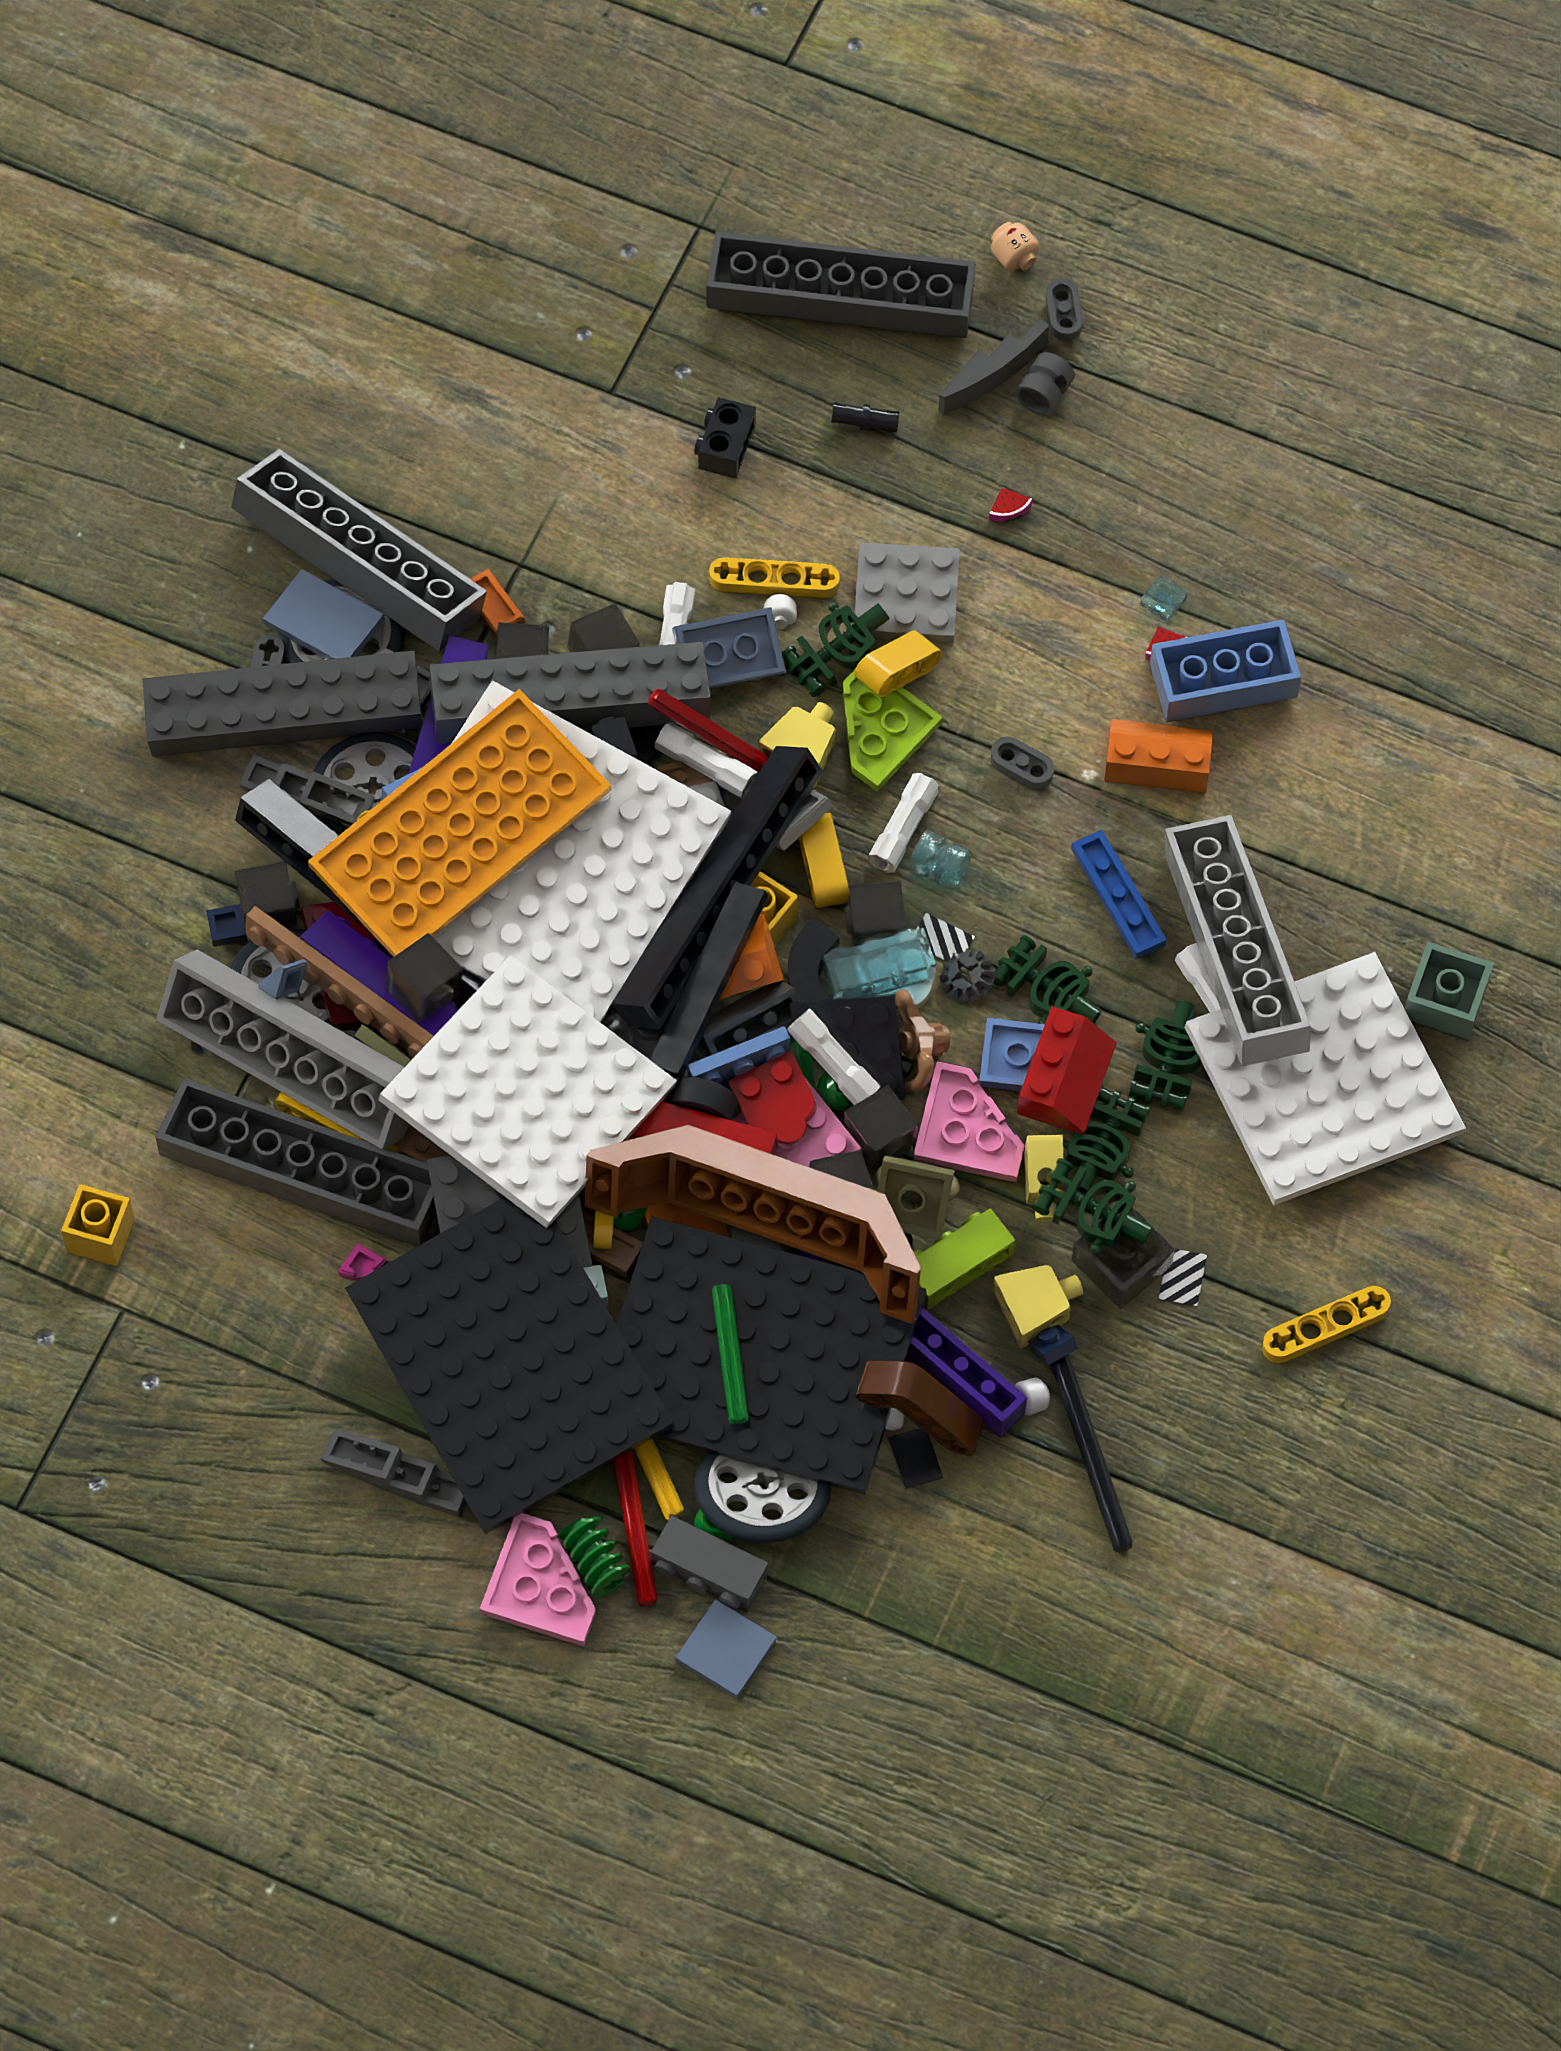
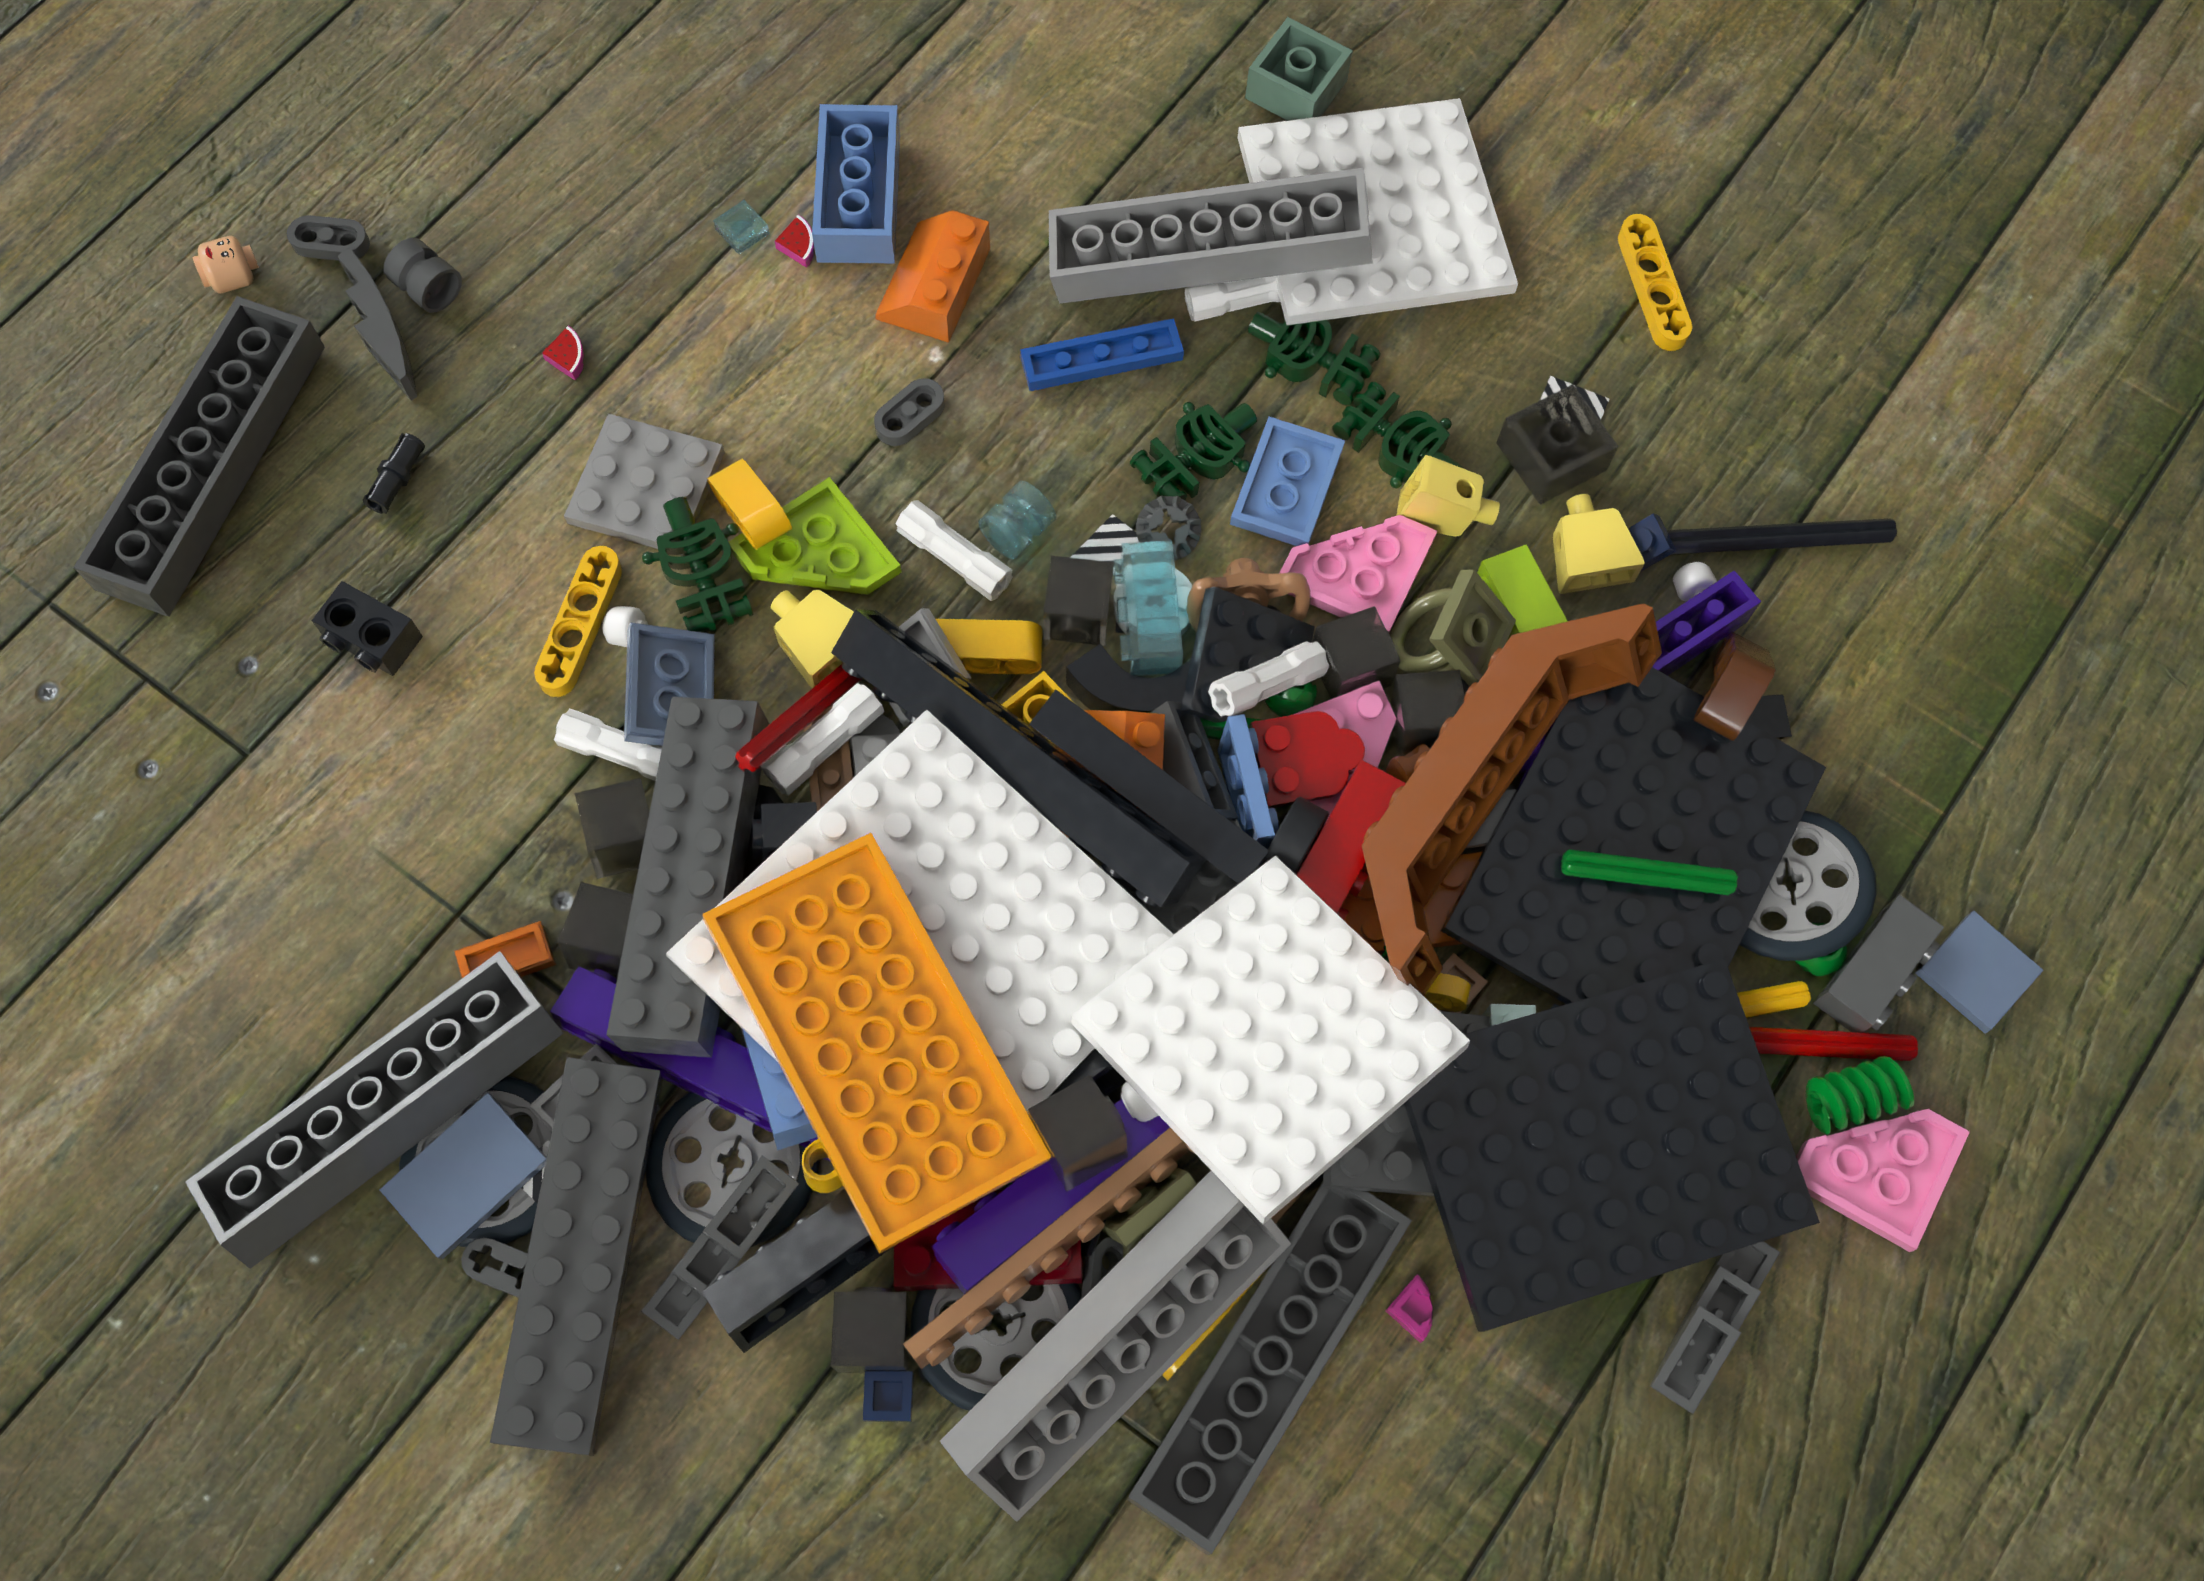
camera: 80 degrees left, 5 degrees up
sand blue slope [259,959,307,999] -> none
red slope [1017,1006,1117,1135] -> none
dark green torso [1032,1158,1153,1254] -> none

